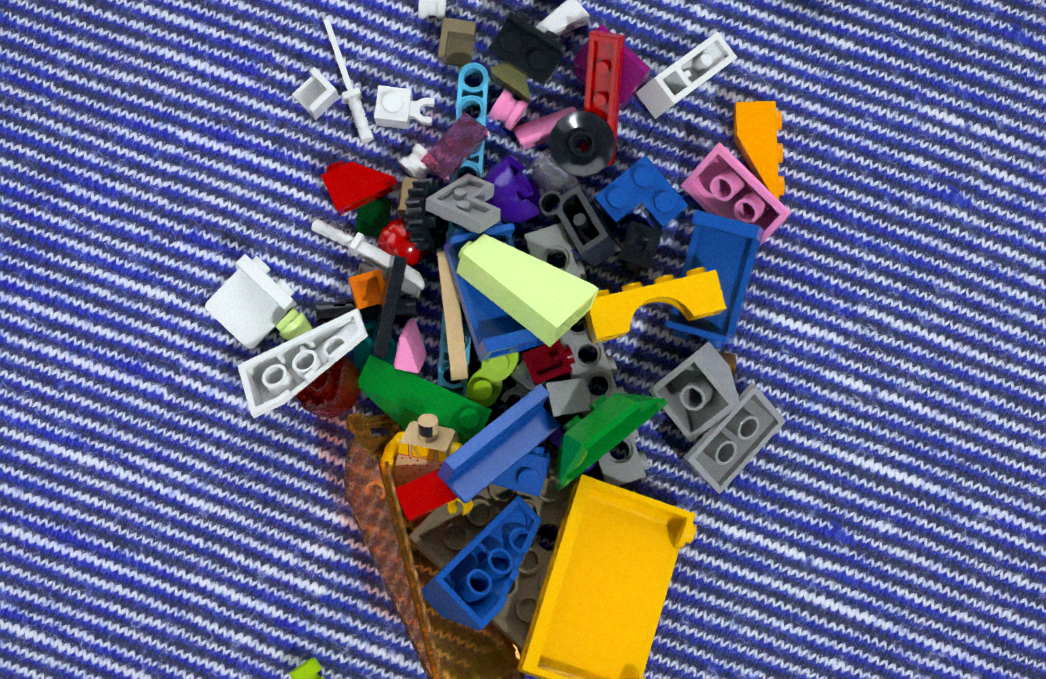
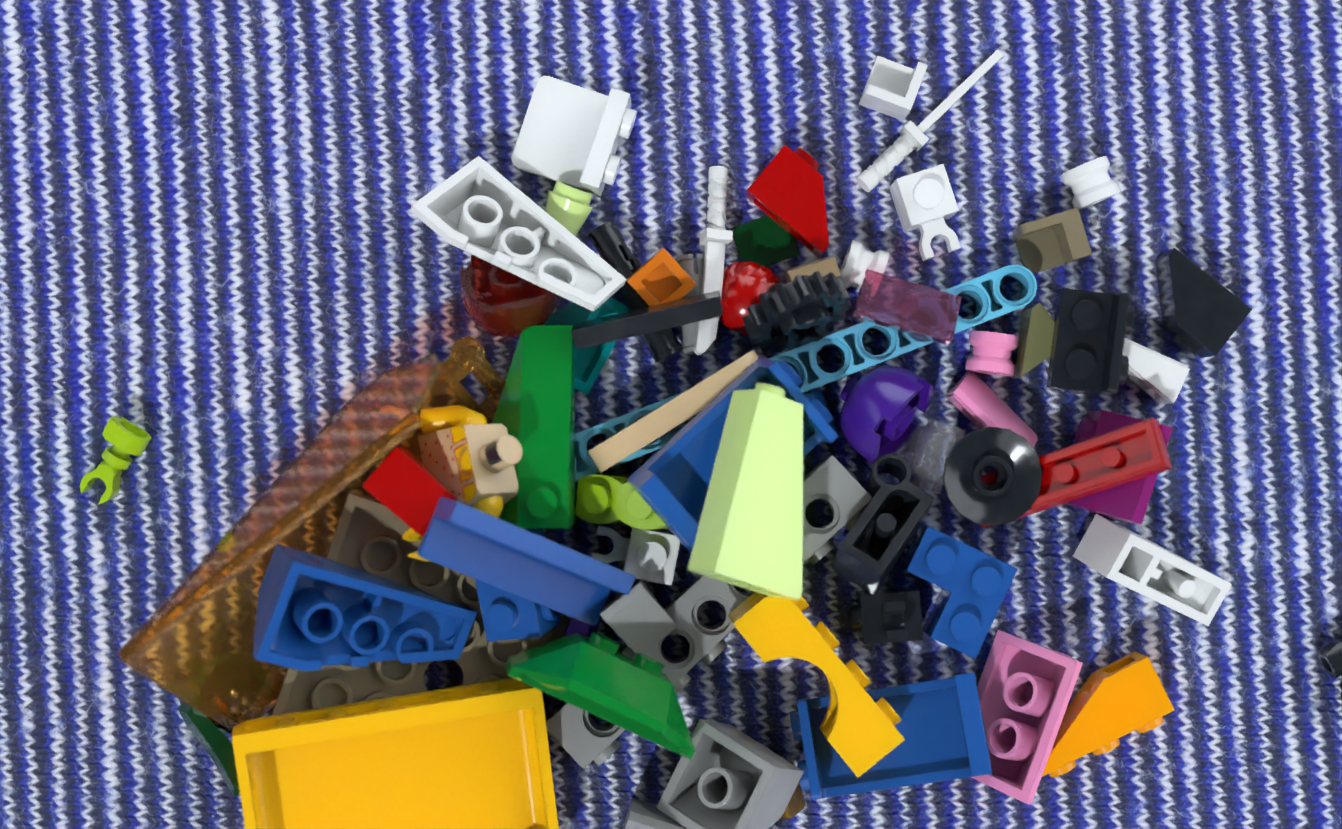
camera: 70 degrees right, 5 degrees up
bright pink slope [394,318,427,373] -> none
light grey plate [426,173,501,234] -> none
dark red bracket [521,339,576,386] -> none

